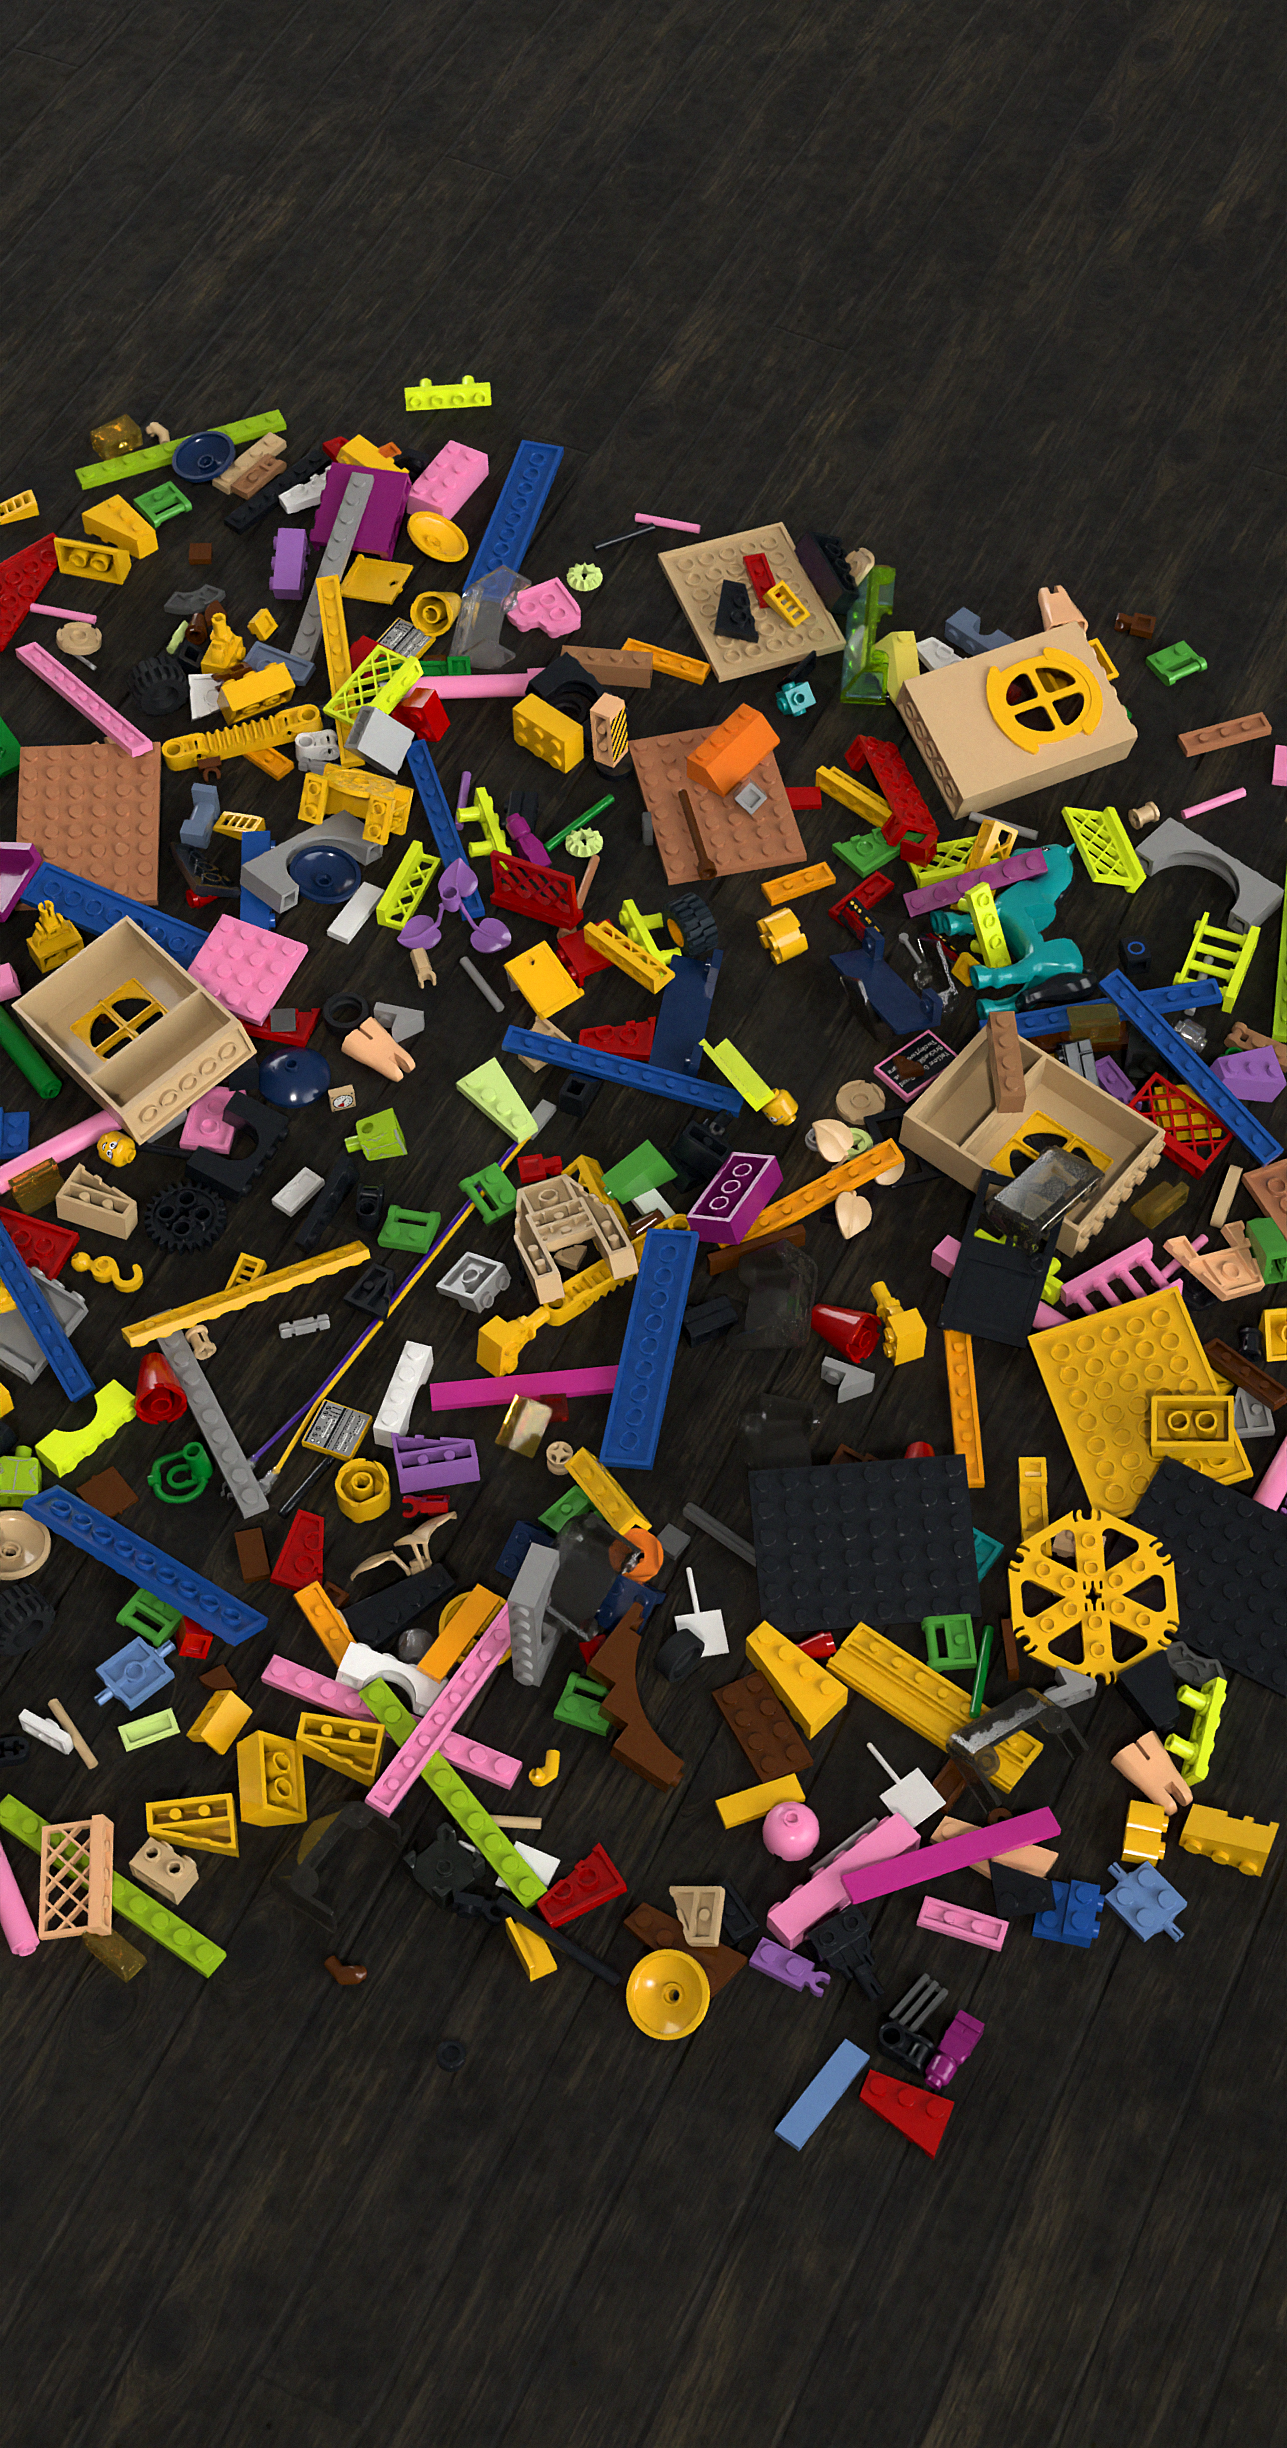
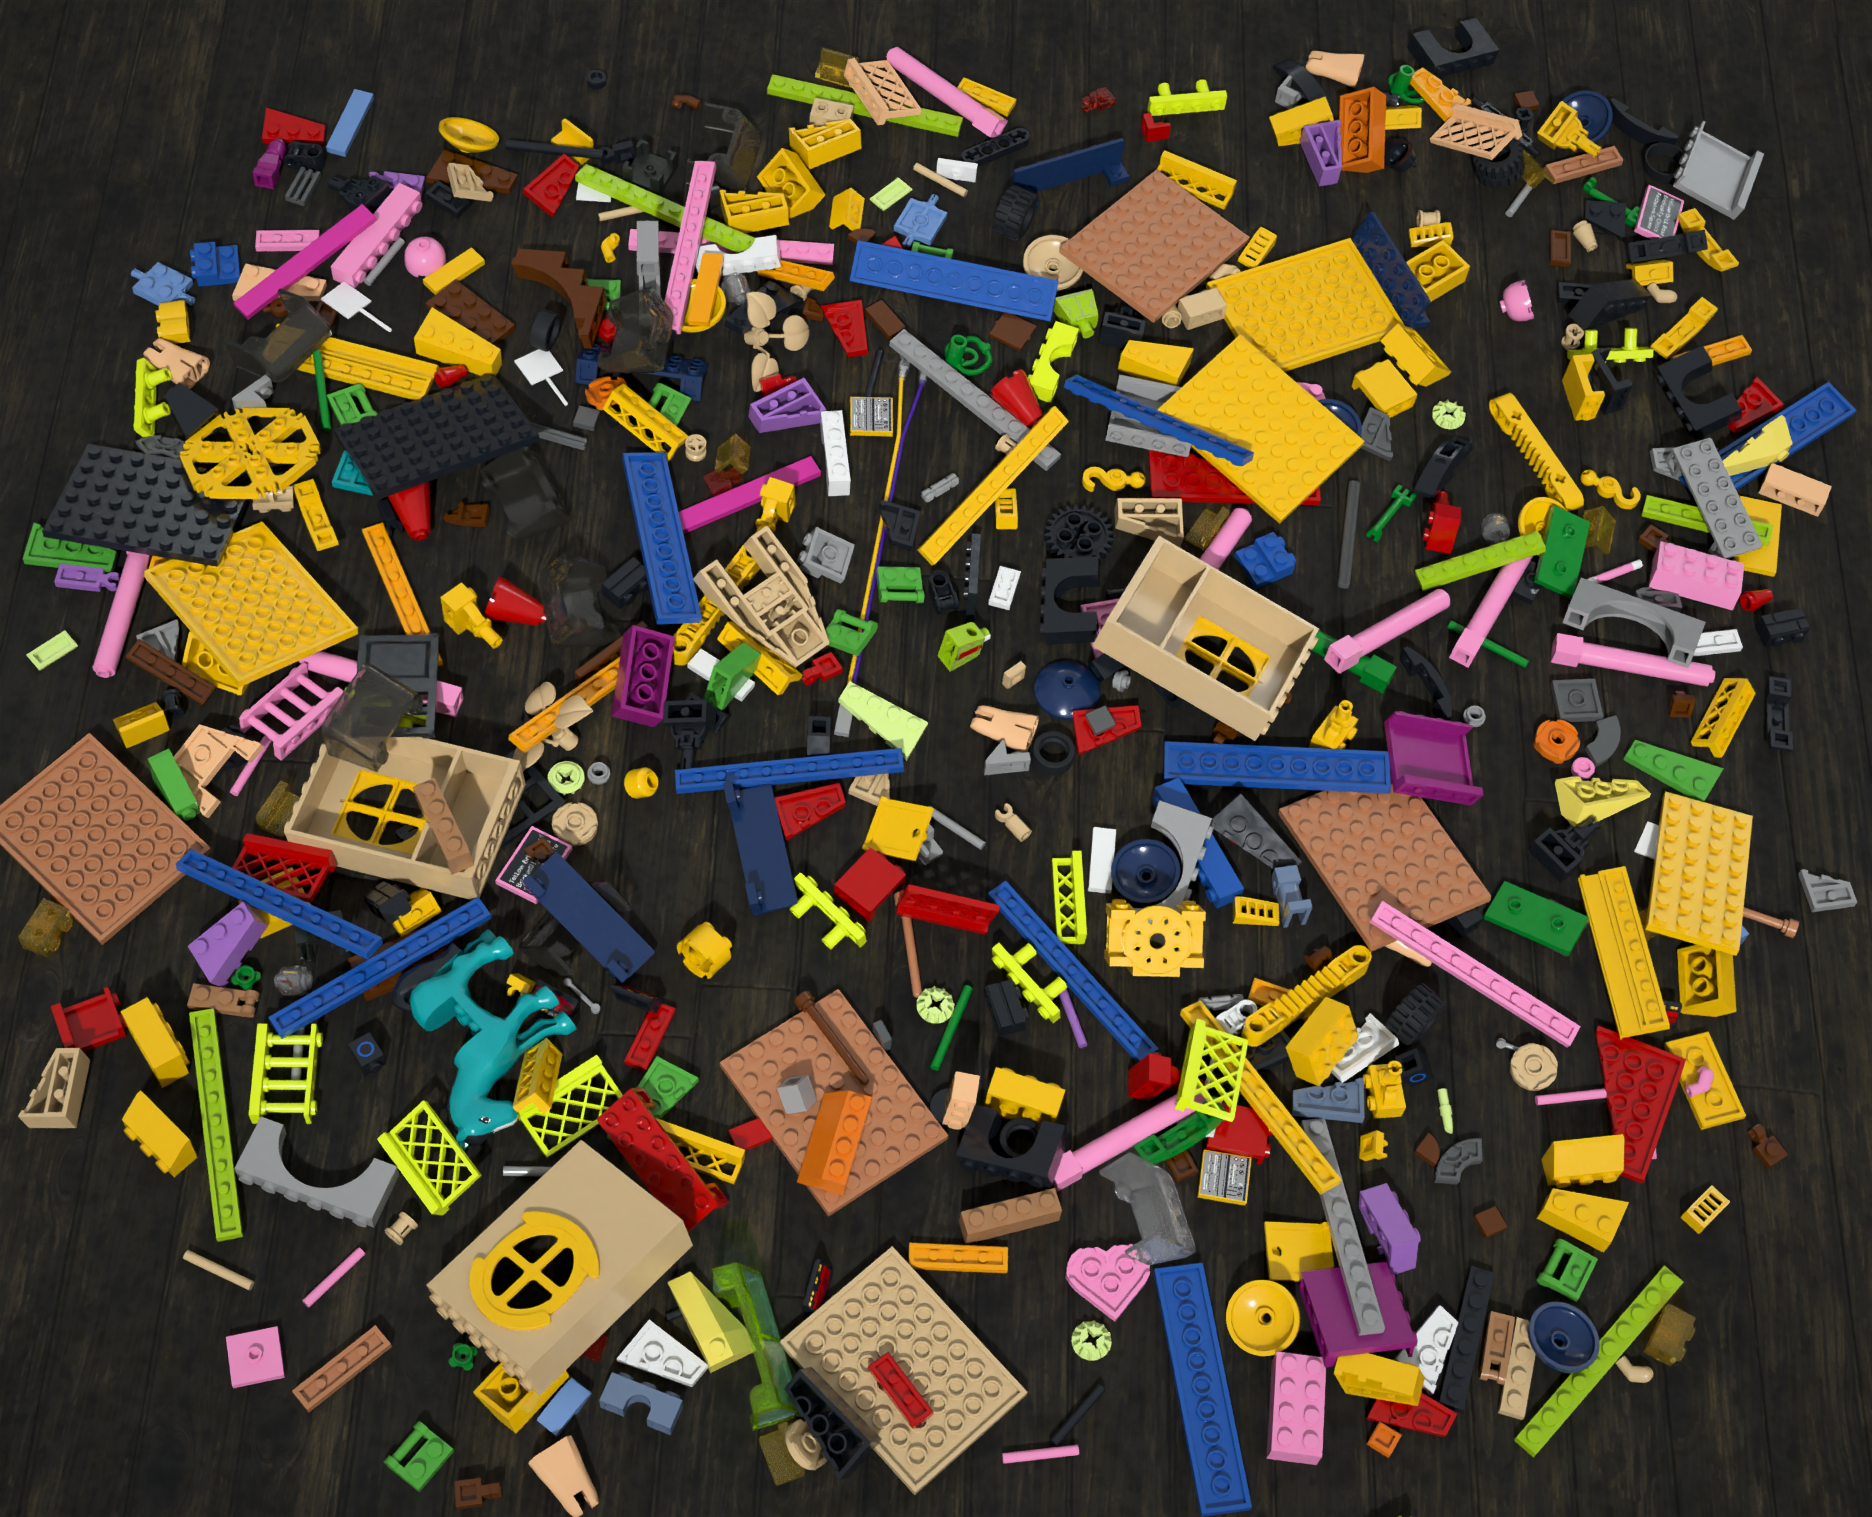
camera: 150 degrees right, 5 degrees up
reddish brown cone [185,613,207,645] -> none
bright pink plate [187,914,308,1027] -> none
reddish brown plate [211,661,253,692] -> none
yellow brick [335,1458,391,1523] -> none
brick [344,706,415,774] -> none
black wing [392,448,430,483] -> none
medium lavender plant [397,858,511,953] -> none
yellow cone [410,591,463,637] -> none
magenta piece [506,813,552,876] -> none
yellow fence [584,920,675,994] -> none
reddish brown cone [627,1208,666,1239] -> none
black wheel [662,892,718,958] -> none
neon yellow fence [699,1038,776,1112] -> none
black wing [713,579,759,643] -> none
light orange tile [761,862,836,906] -> none
yellow slope [762,580,811,629] -> none
teal brick [776,682,816,717] -> none
light grey slope [821,1356,875,1403] -> none
red panel [900,834,937,868] -> none
magenta arch [903,848,1048,920] -> none
neon yellow plate [958,881,1012,968] -> none
black wing [989,1862,1057,1918] -> none
reddish brown tile [1001,1619,1019,1682] -> none
clear yellow panel [1066,1003,1121,1043] -> none
medium lavender plate [1095,1055,1142,1111] -> none
yellow brick [1151,1396,1234,1458] -> none
yellow wedge [1179,1804,1279,1877] -> none
tan beam [1210,1165,1243,1229] -> none

